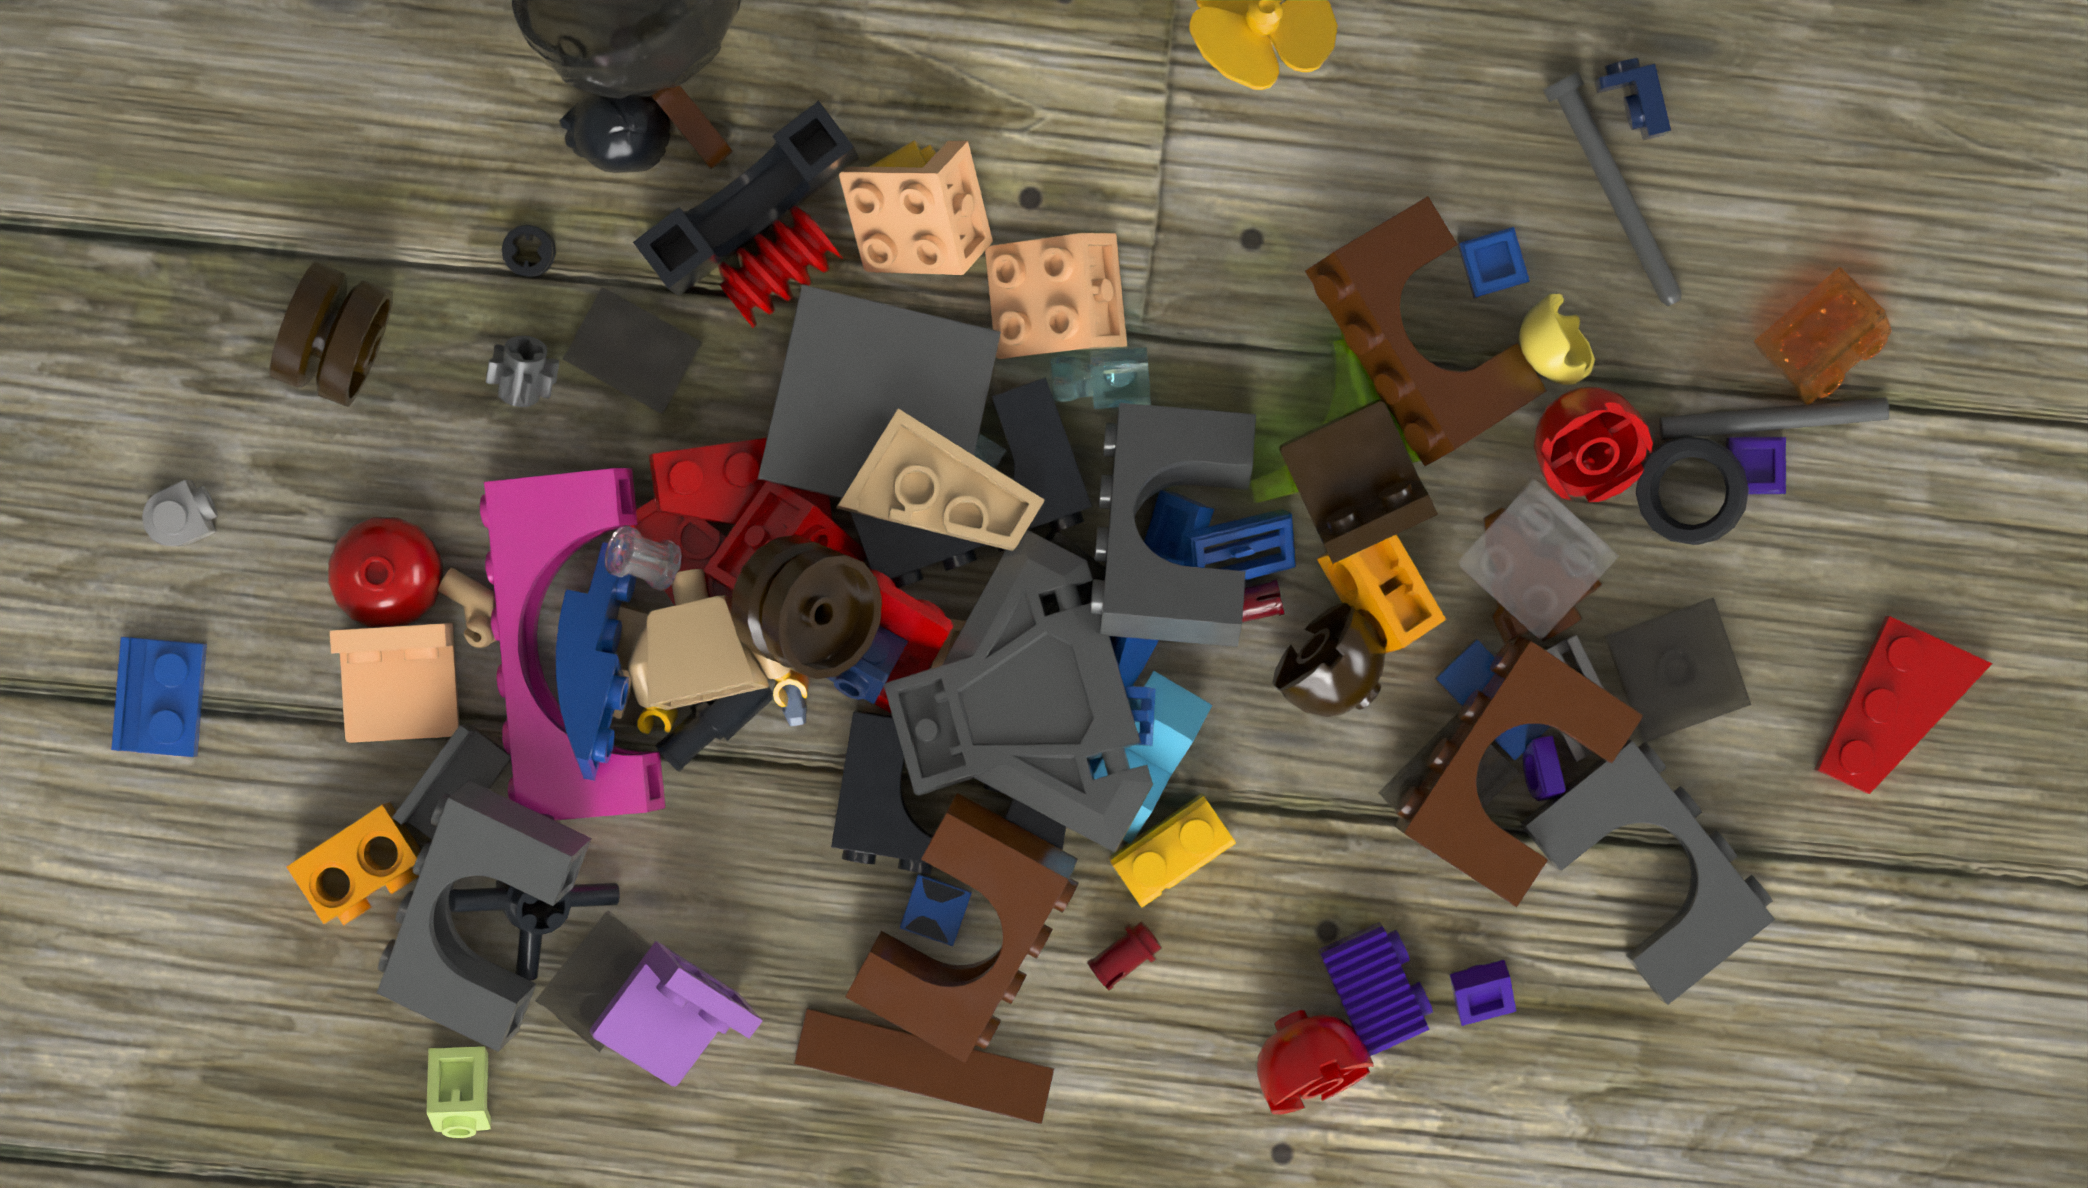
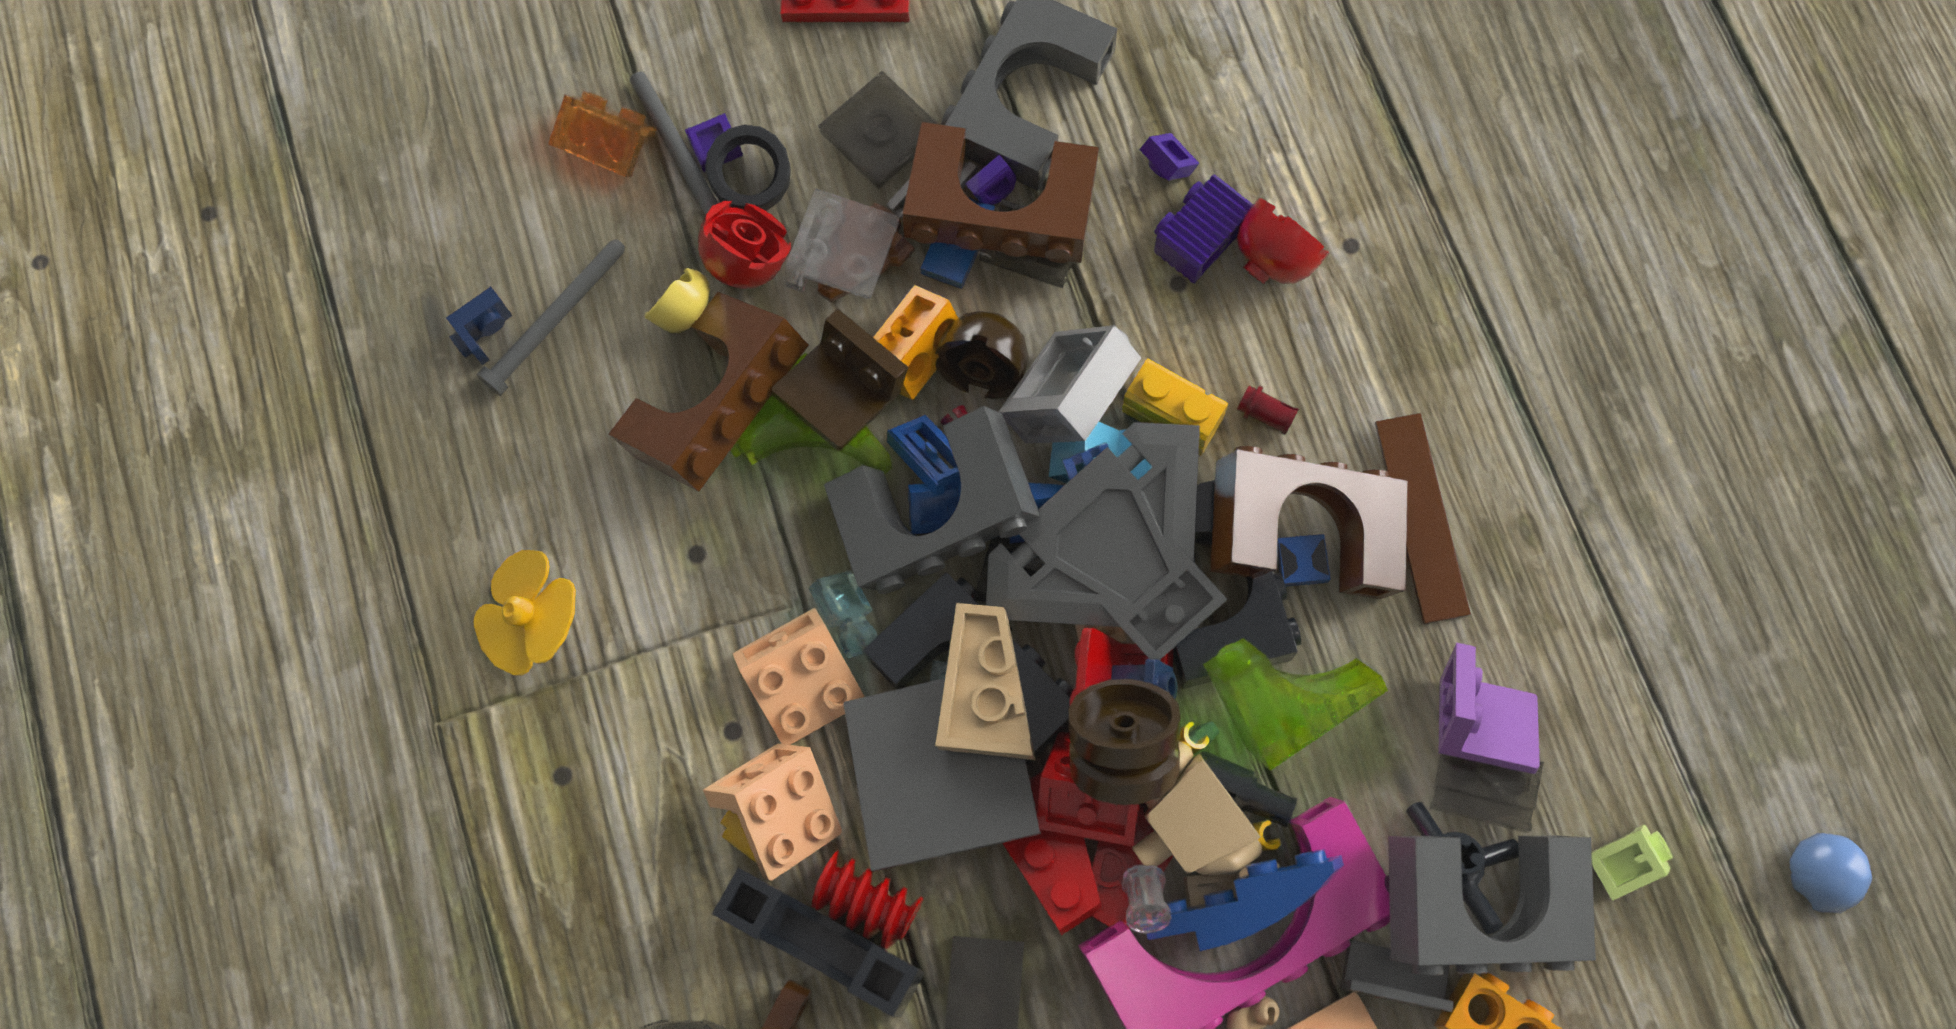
camera: 110 degrees left, 15 degrees down
blue tile [1458,227,1530,298] -> none
none -> light grey window [999,325,1141,443]
none -> clear neon green arch [1203,638,1388,771]

